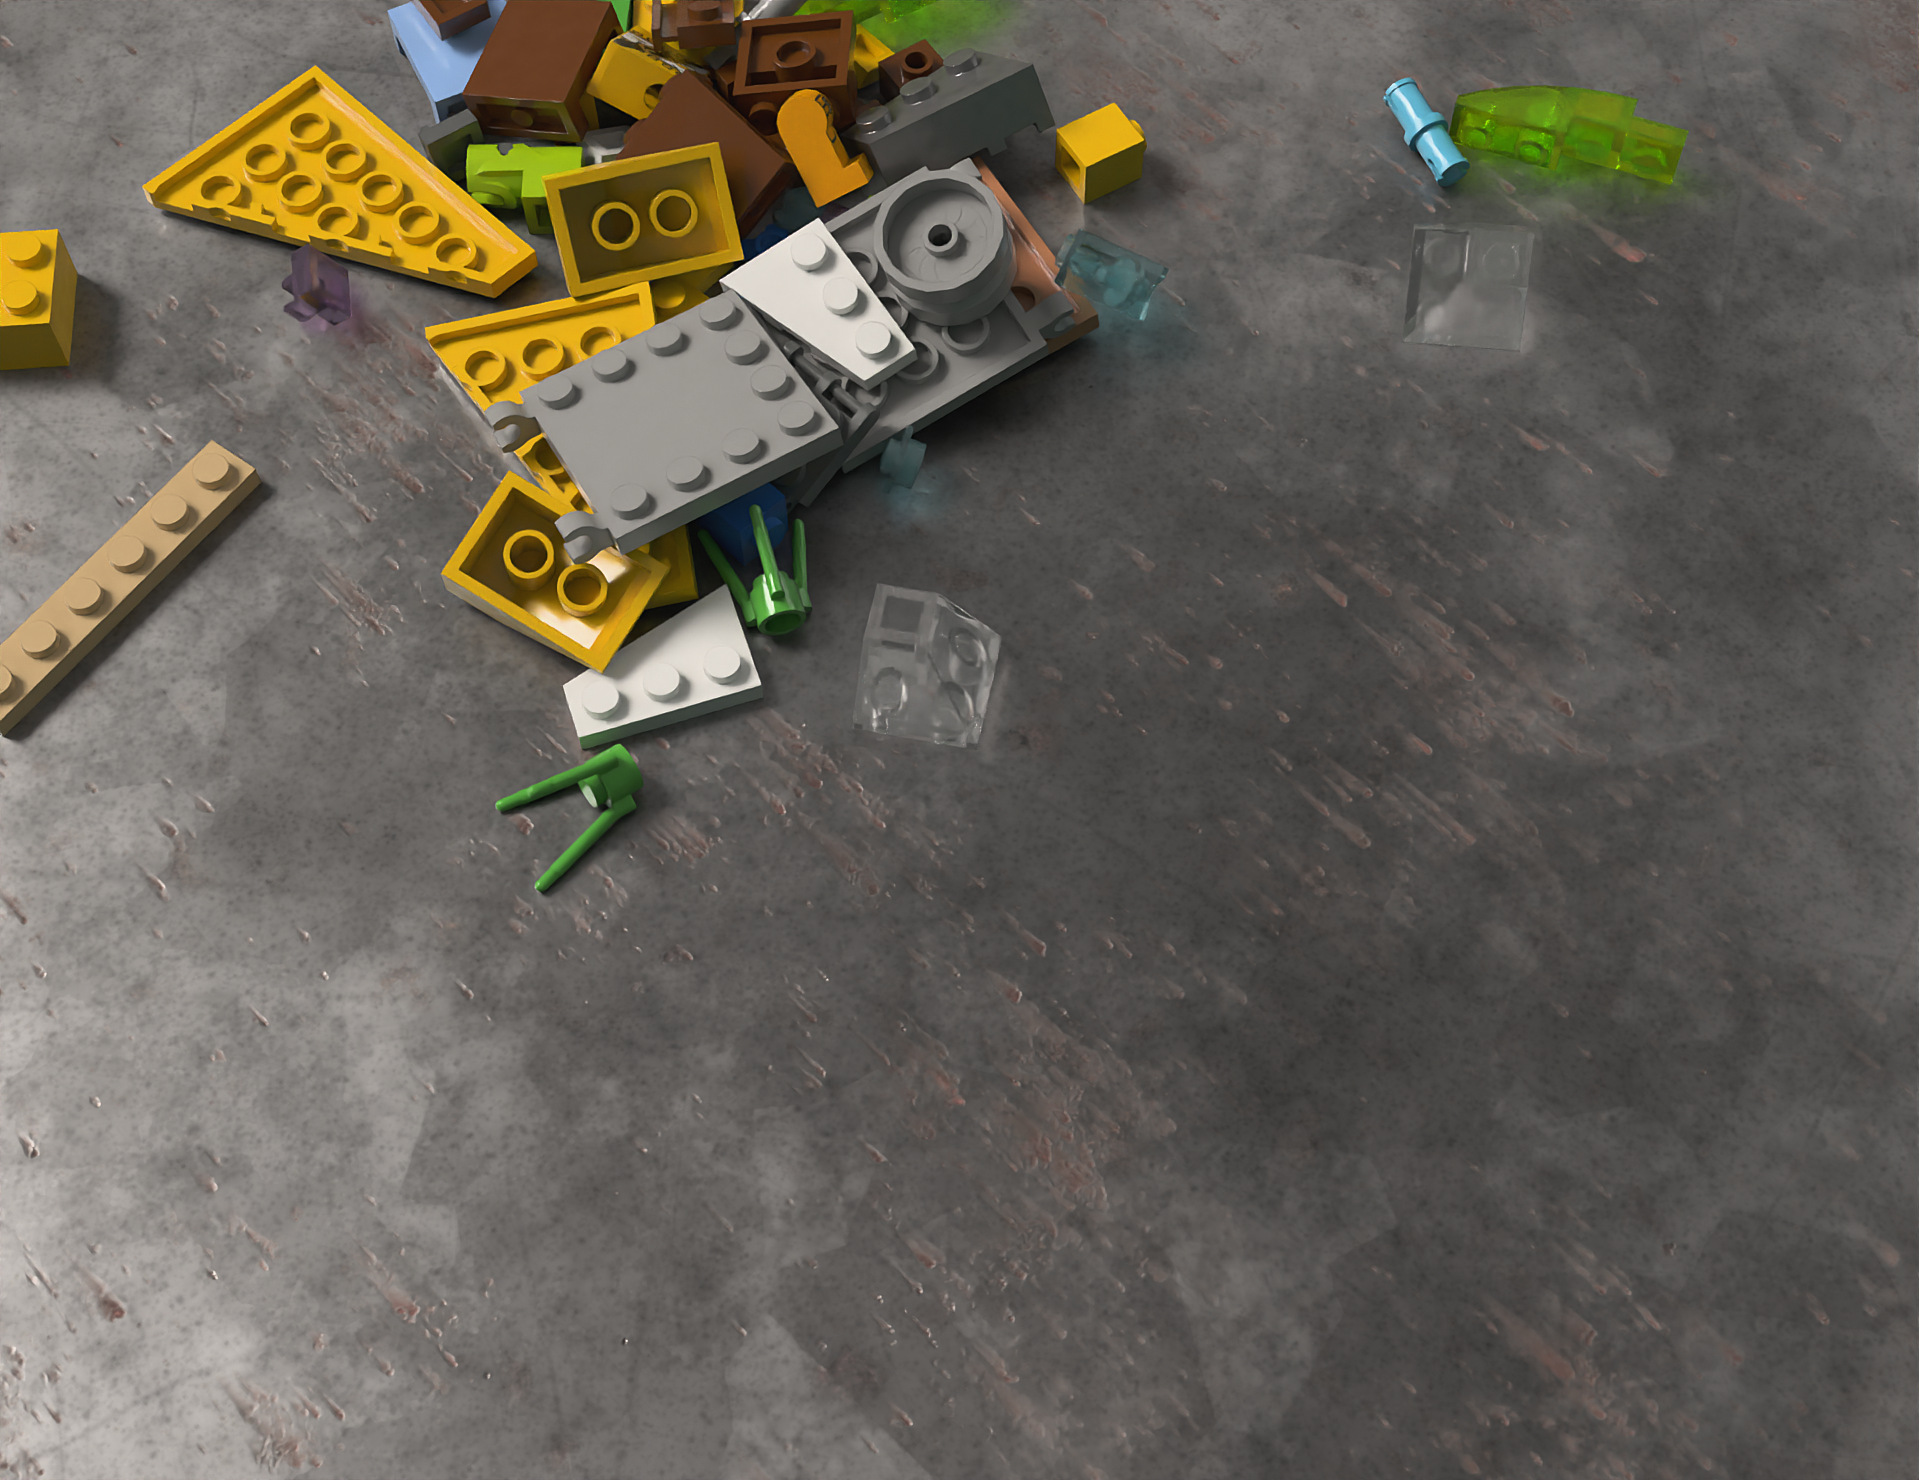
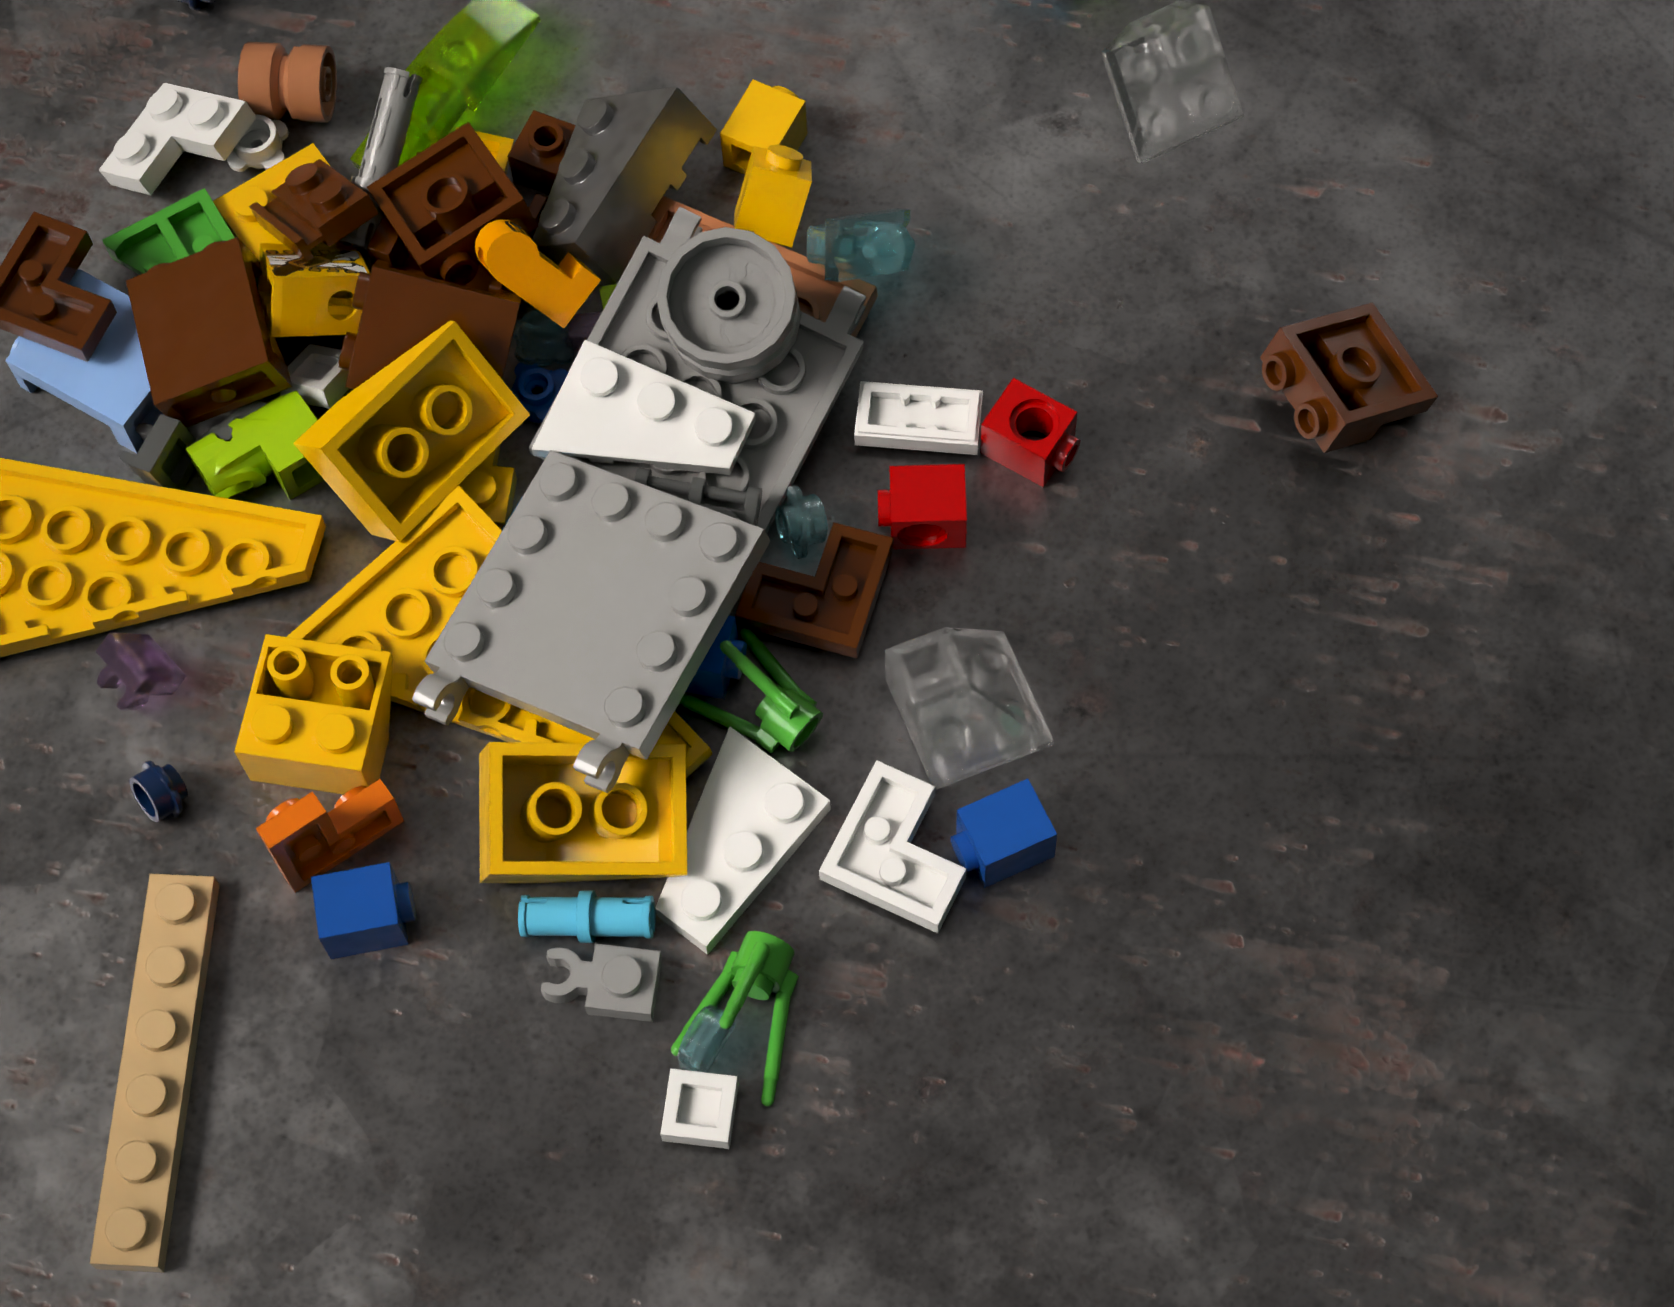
camera: 30 degrees left, 5 degrees up
none -> dark blue plate [129,761,188,822]
none -> yellow slope [234,634,393,794]
none -> orange plate [255,779,404,893]
none -> blue brick [311,862,416,959]
none -> medium azure pin [518,890,656,943]
none -> light grey plate [541,944,663,1022]
none -> white plate [660,1068,739,1149]
none -> clear light blue tile [678,1004,736,1073]
none -> yellow brick [734,145,812,248]
none -> reddish brown plate [735,522,894,658]
none -> white plate [819,760,966,933]
none -> white plate [854,381,983,455]
none -> red brick [877,464,967,550]
none -> blue brick [950,778,1057,888]
none -> red brick [980,378,1081,487]
none -> reddish brown plate [1260,302,1438,453]

